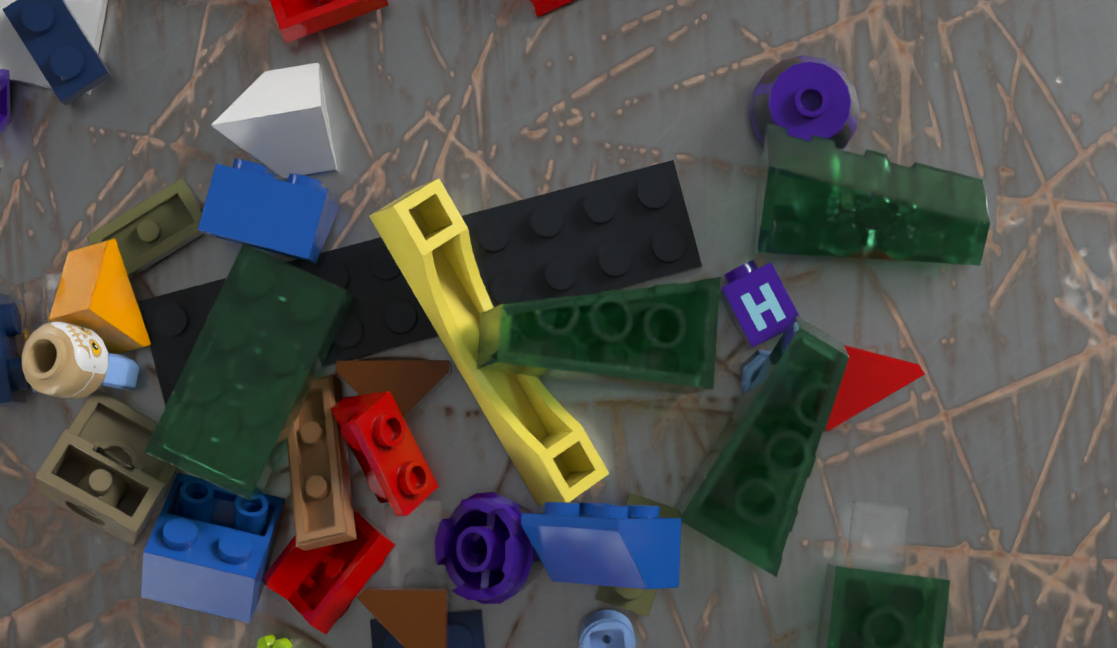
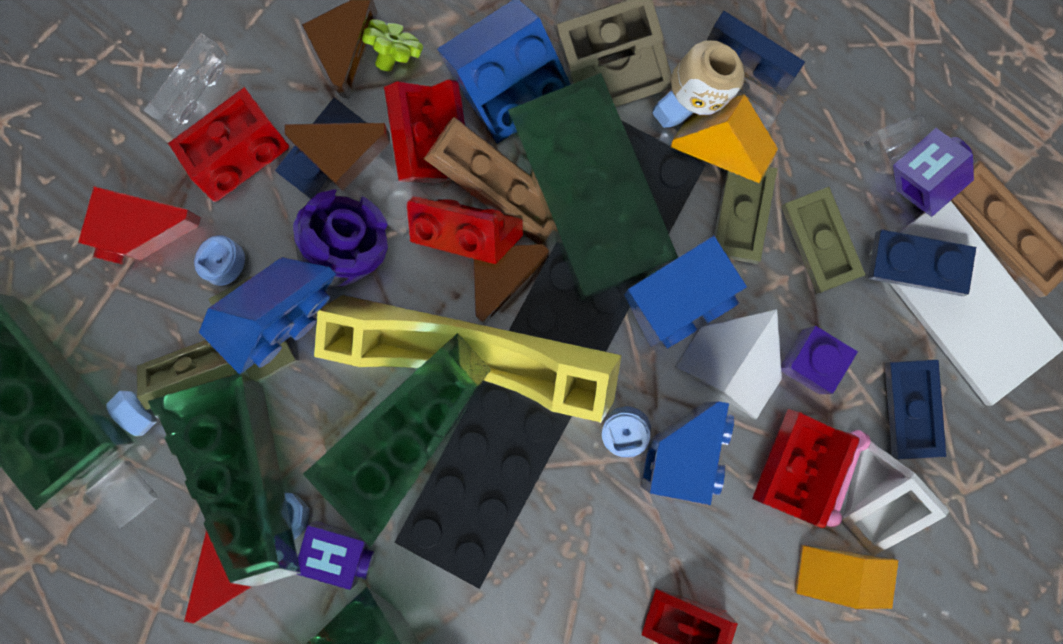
camera: 130 degrees right, 0 degrees up
none -> light blue tile [106,390,157,436]
none -> olive plate [137,340,238,410]
none -> light blue tile [602,406,651,457]
none -> blue slope [640,401,734,505]
none -> olive plate [781,186,866,294]
none -> dark purple brick [781,326,858,395]

